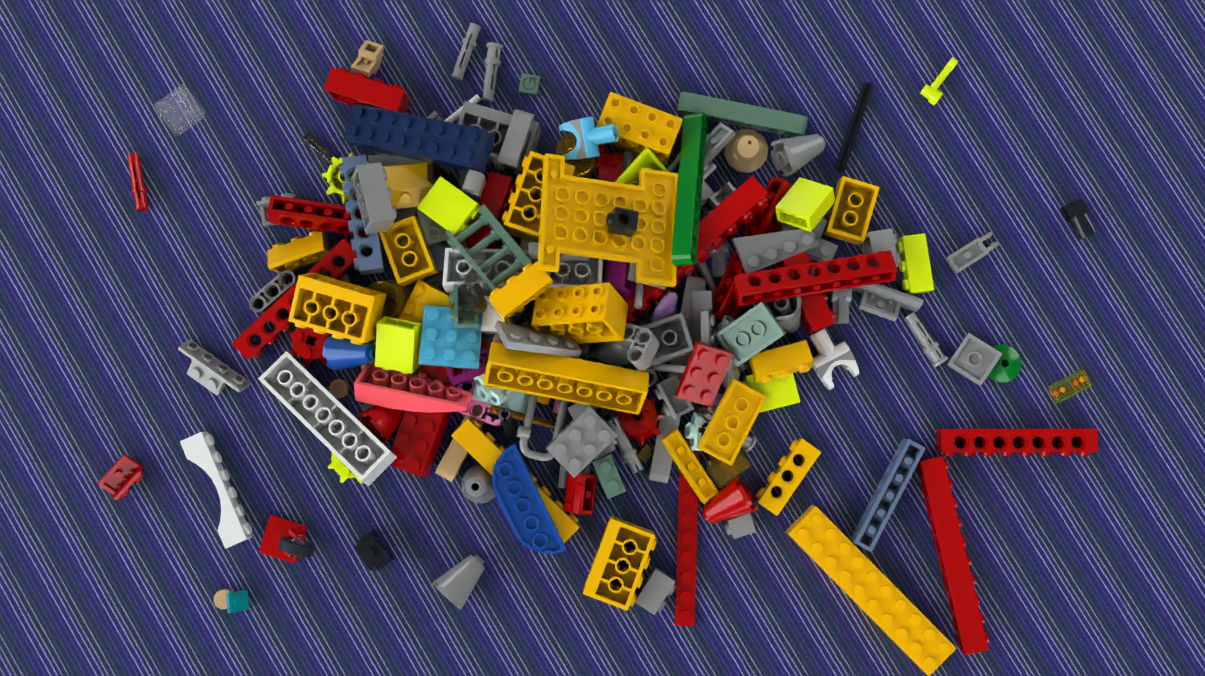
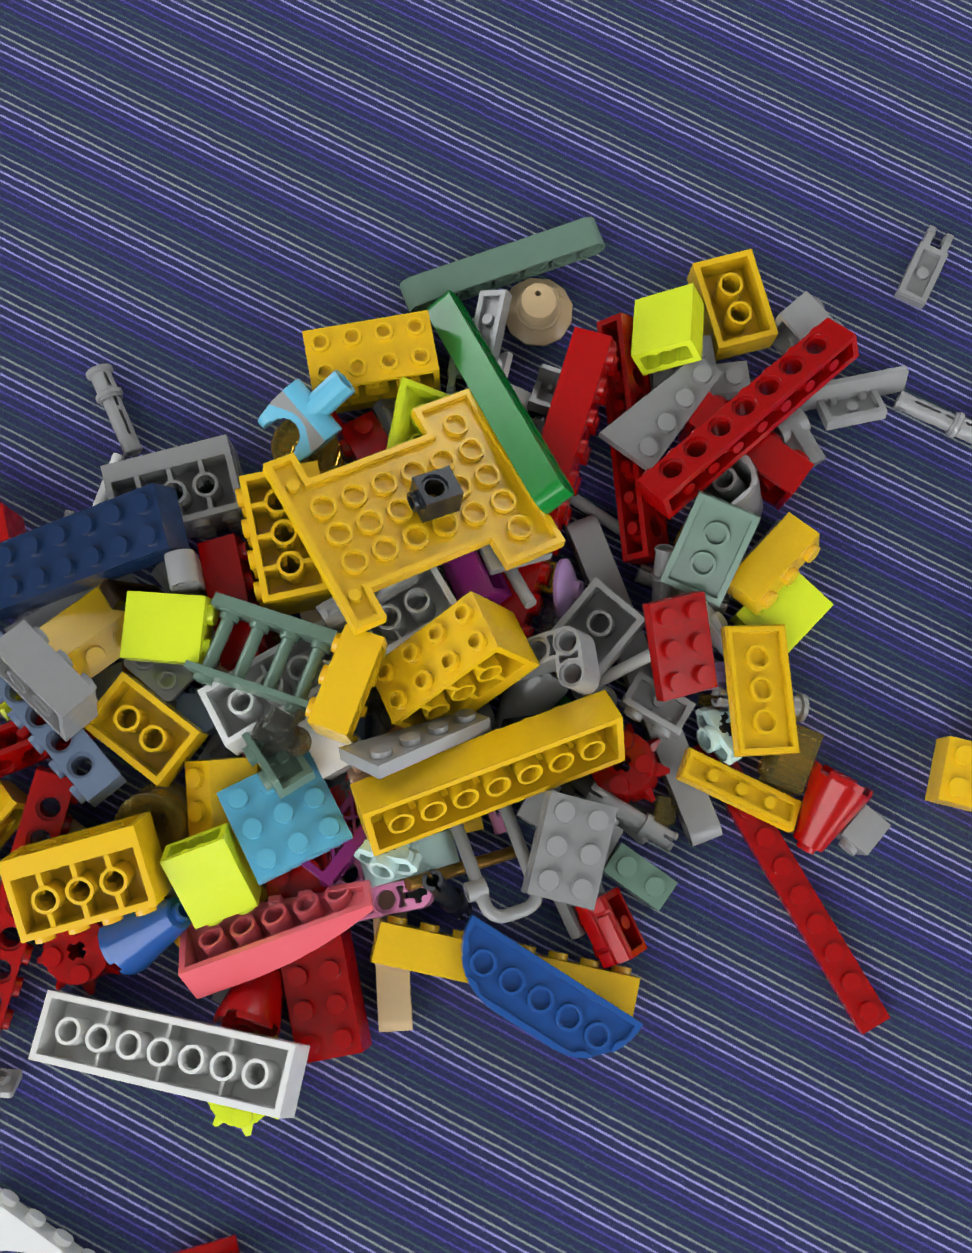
camera: 40 degrees left, 5 degrees down
tan tile [329,379,350,399] -> none
black torso [354,529,394,571] -> none
light grey cone [432,554,485,610] -> none
light grey pin [451,23,481,81] -> none
light grey cone [461,465,496,504] -> none
light grey beam [498,109,535,168] -> none
sand green tile [518,73,541,96] -> none
yellow brick [583,515,657,611] -> none
light grey brick [635,567,676,615] -> none
light grey bracket [692,291,716,346] -> none
clear piece [709,239,729,278] -> none
yellow brick [756,438,821,516] -> none
light grey cone [770,134,826,177] -> none
white connector [810,329,859,390] -> none
black axle [835,82,873,172] -> none
neon yellow brick [896,233,934,295] -> none
neon yellow brick [920,57,959,106] -> none

